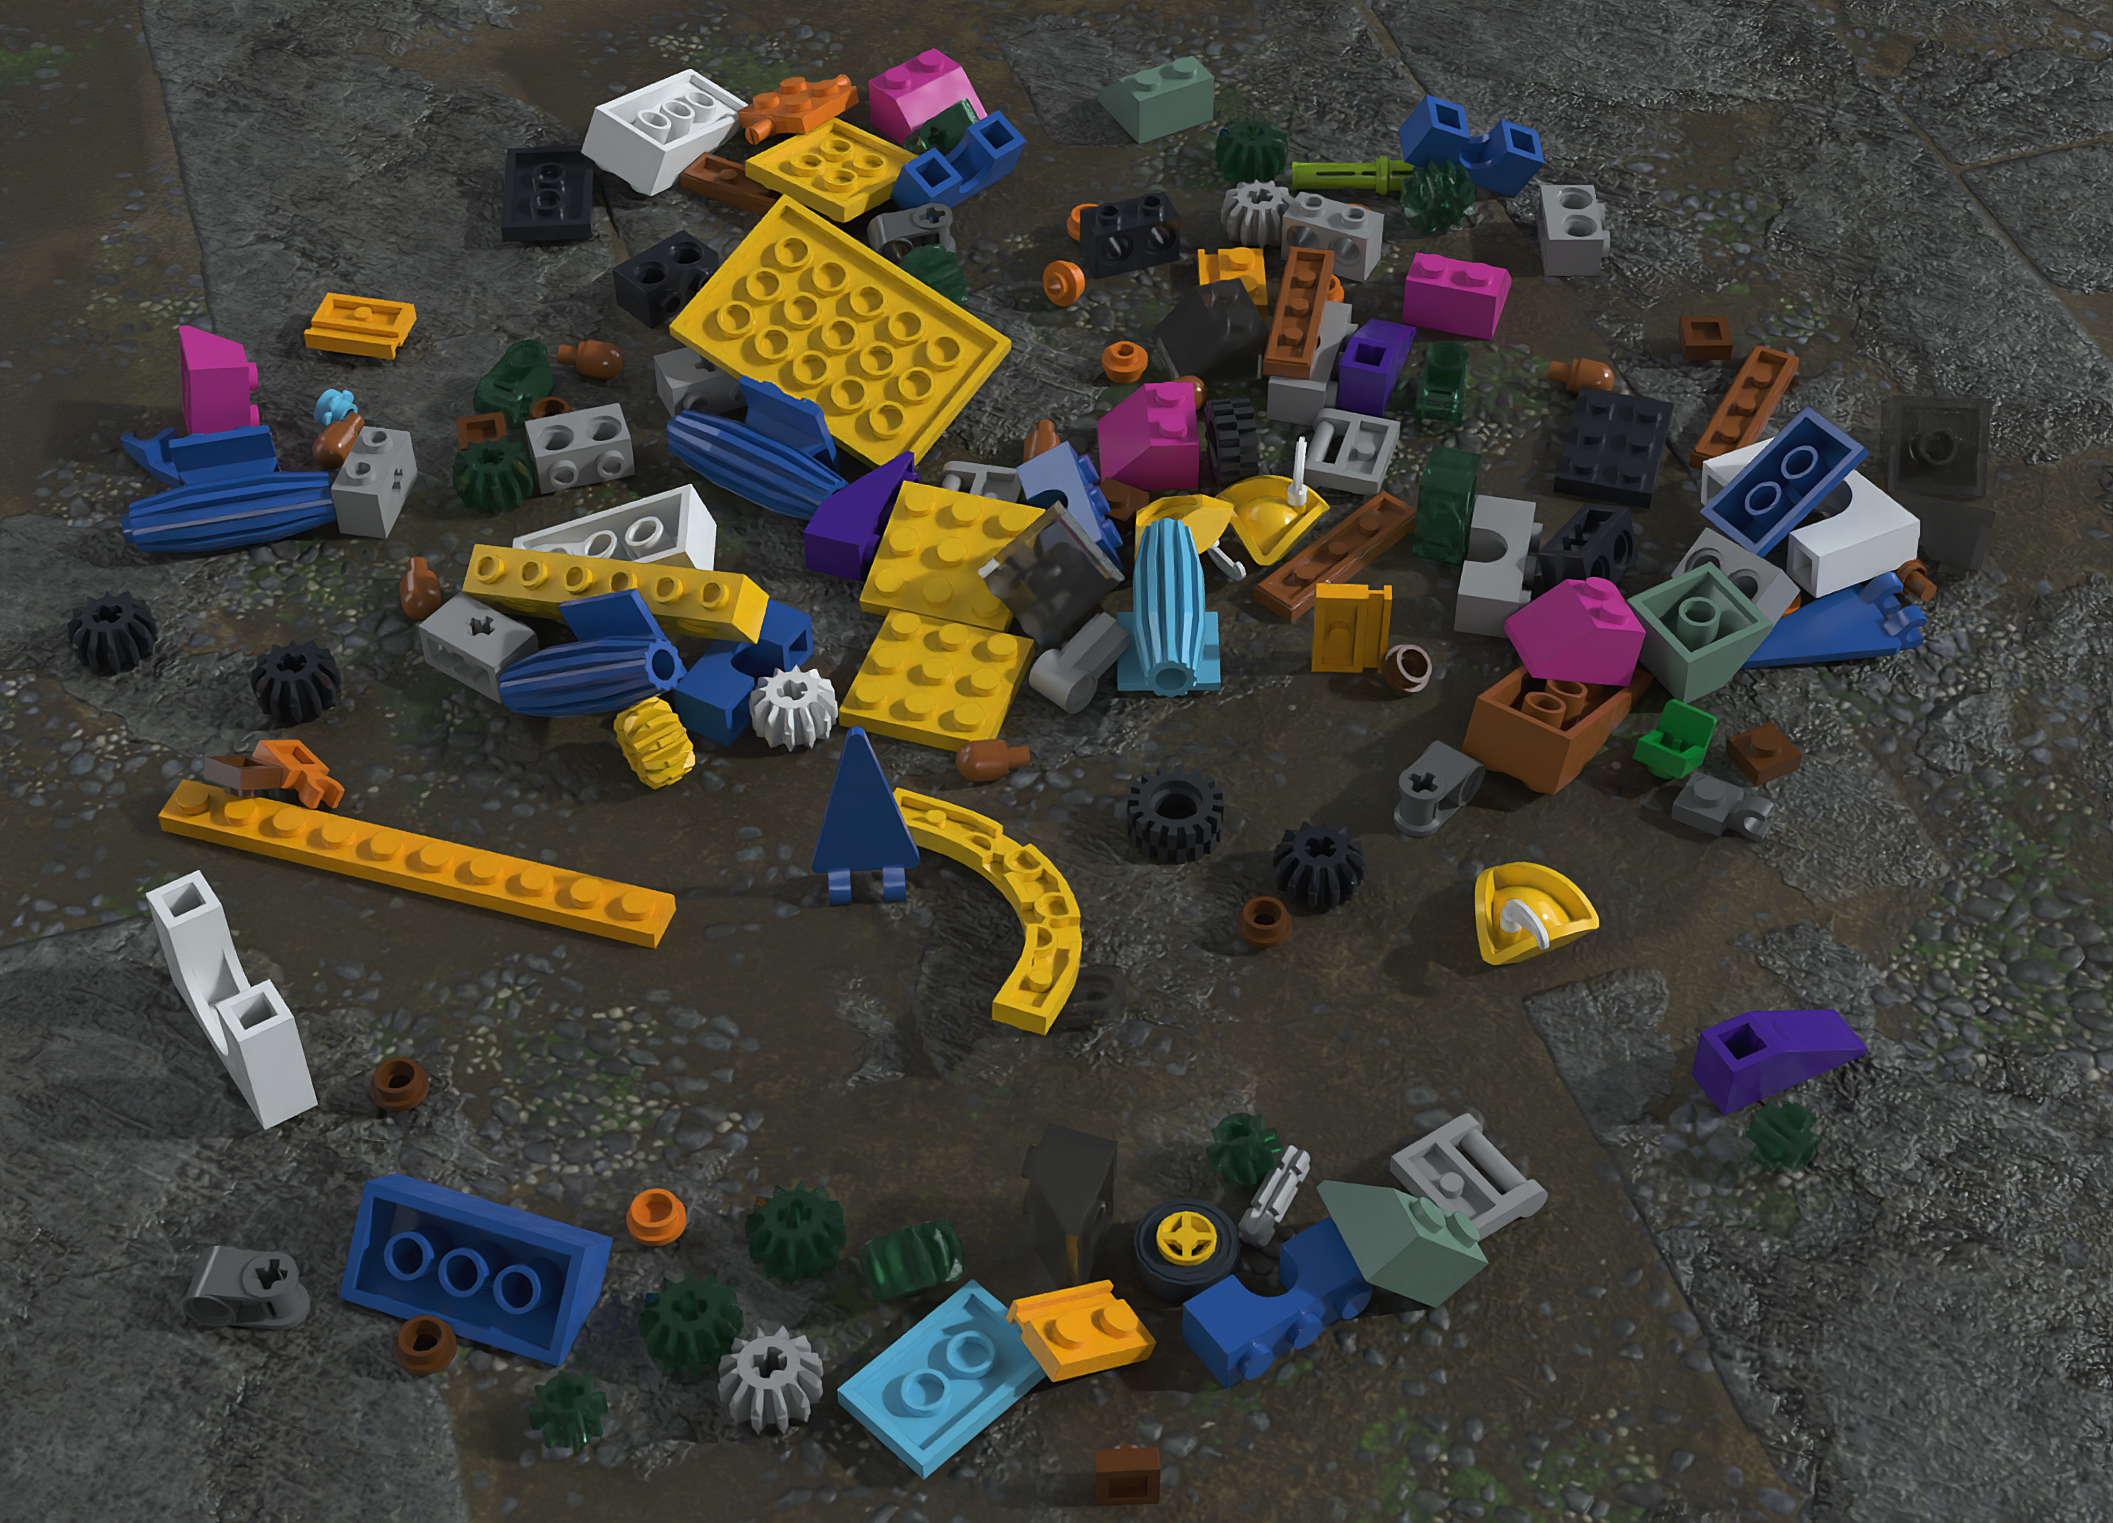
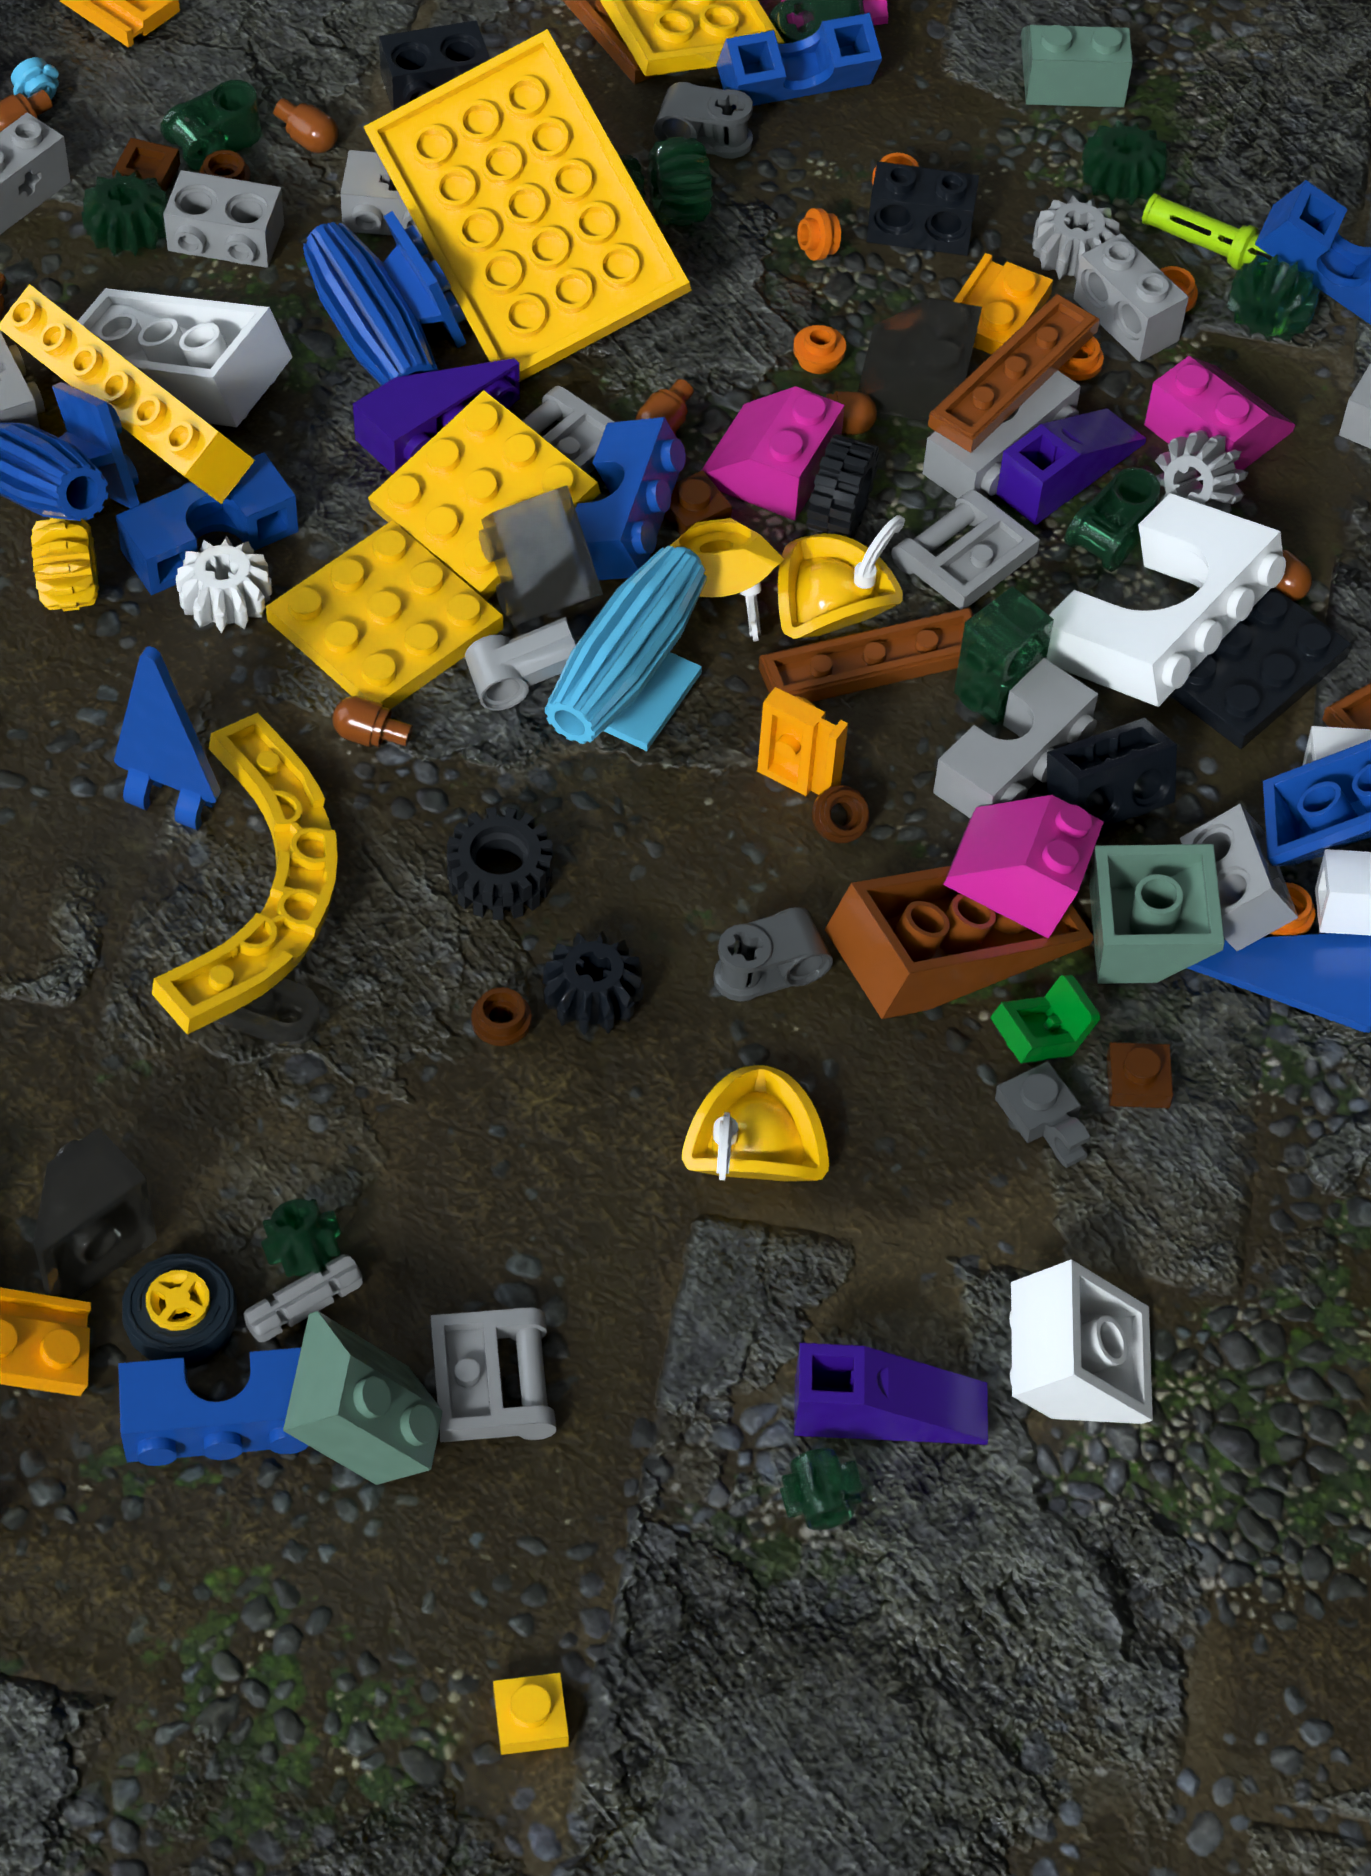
camera: 25 degrees right, 10 degrees up
none -> yellow plate [493,1673,569,1755]
none -> white slope [1009,1259,1153,1424]
none -> white arch [1041,493,1286,707]
none -> light grey gear [1151,430,1249,514]

